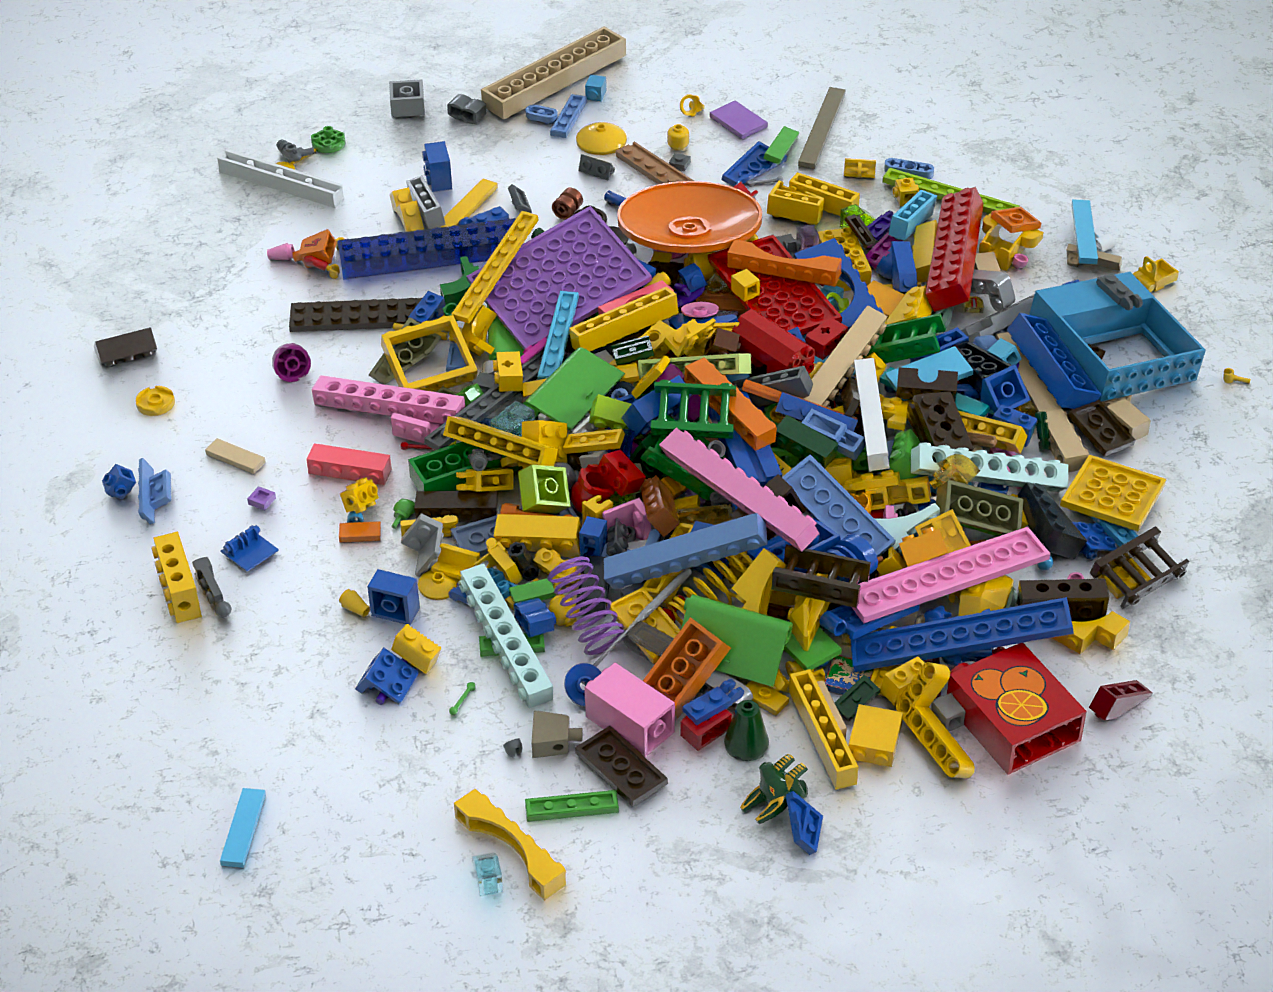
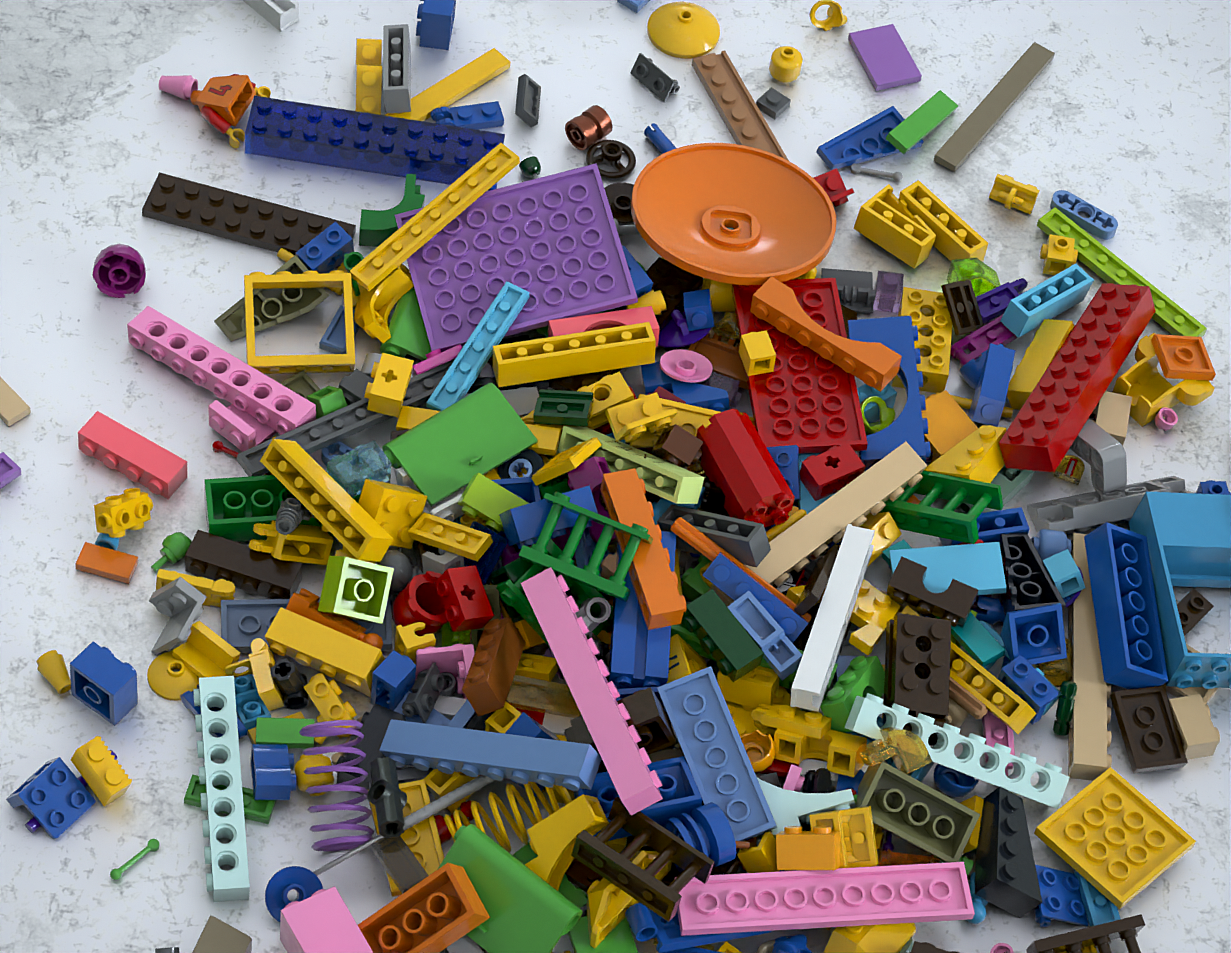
camera: 10 degrees right, 10 degrees up
none -> pearl dark grey piece [367,757,407,838]

